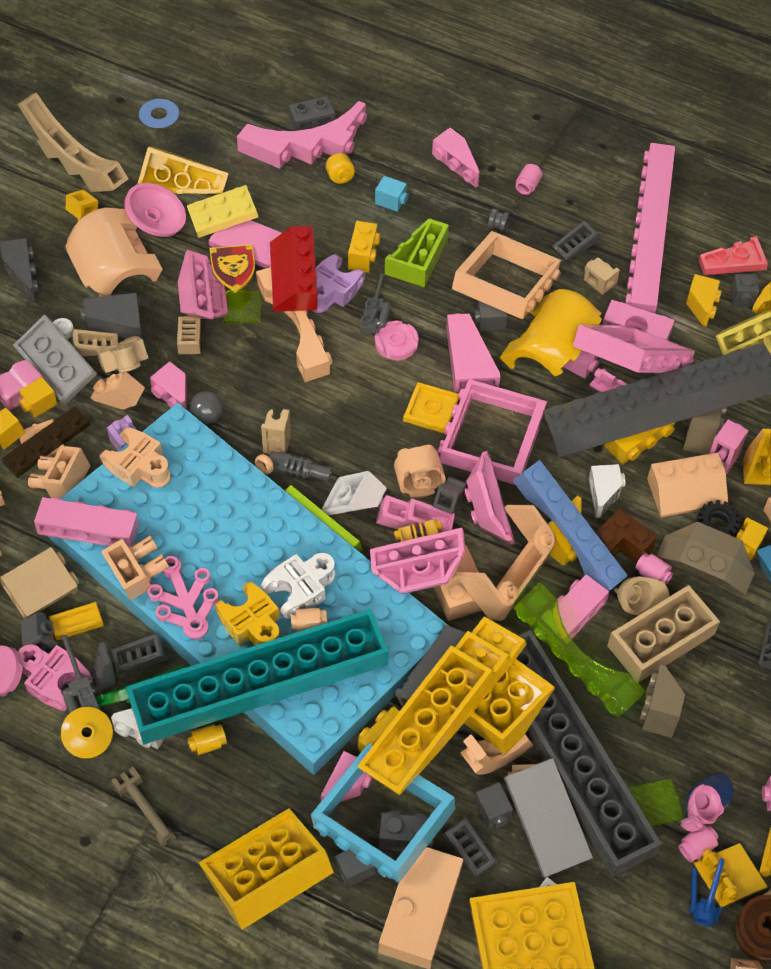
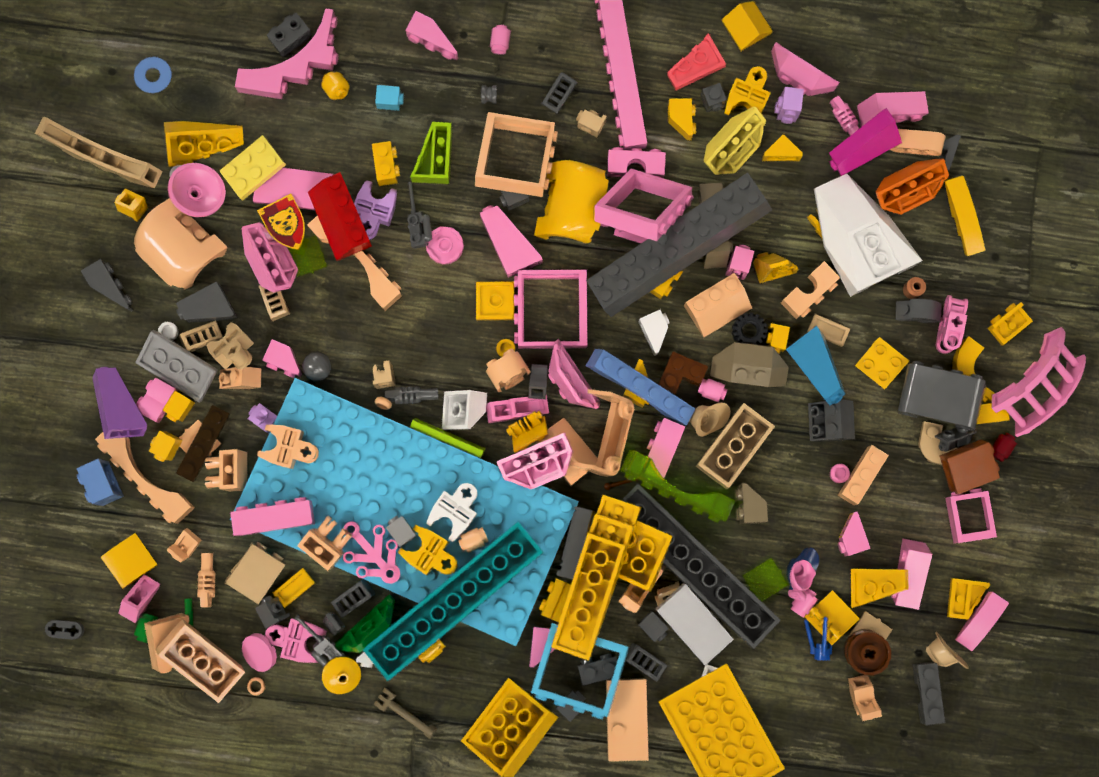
camera: 20 degrees left, 25 degrees up
none -> light grey brick [386,516,417,547]

